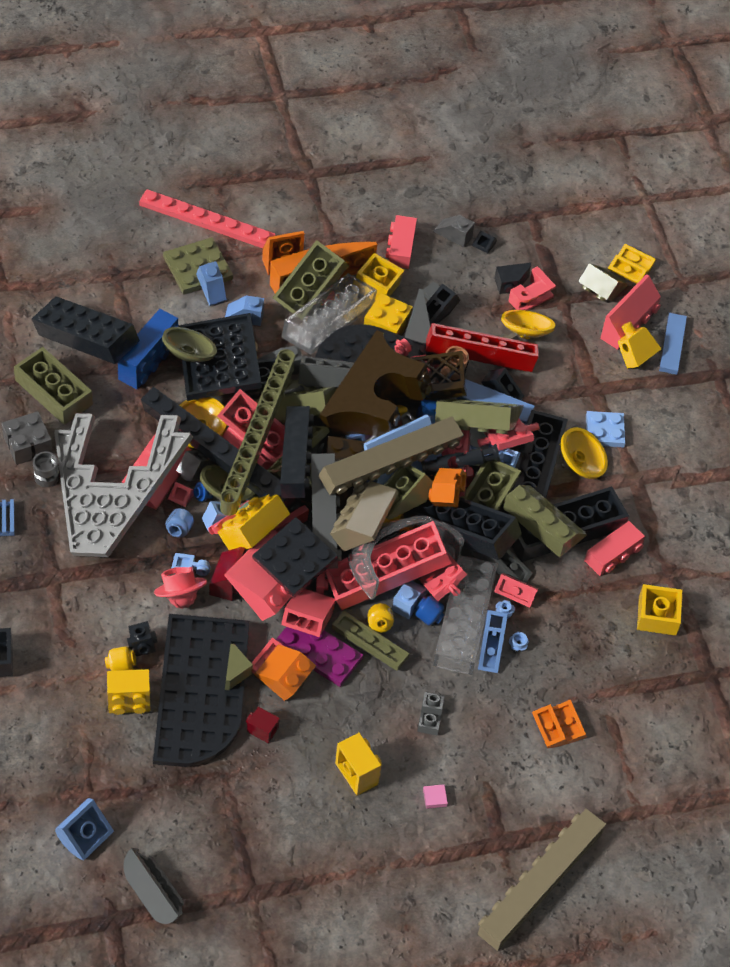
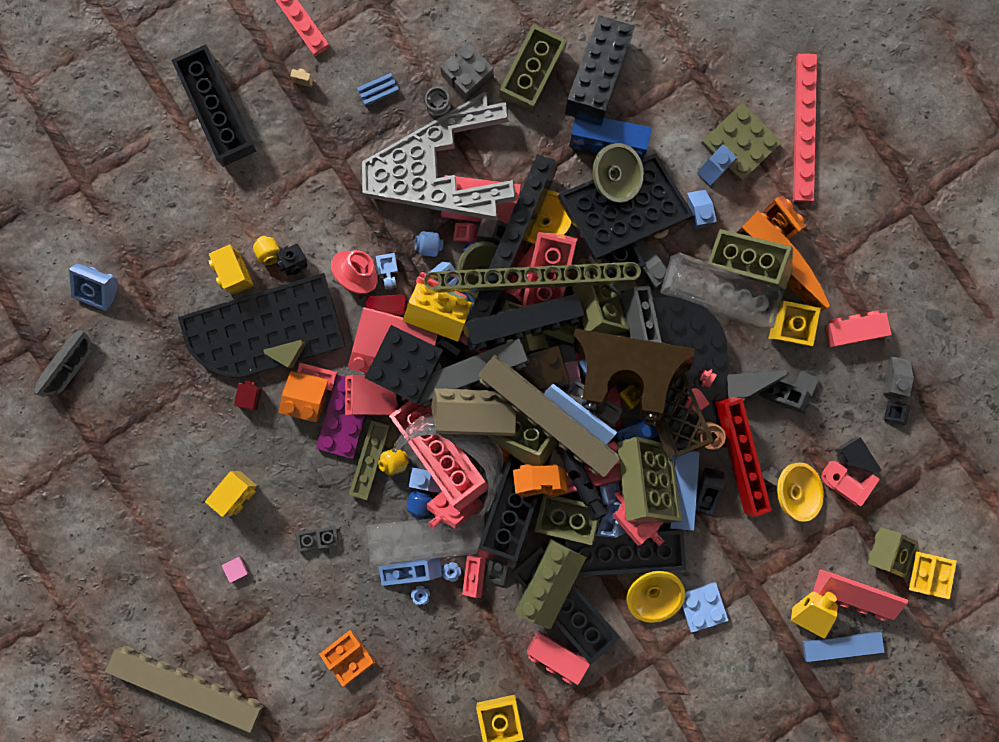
camera: 80 degrees right, 30 degrees up
yellow brick [364,293,413,335] -> none

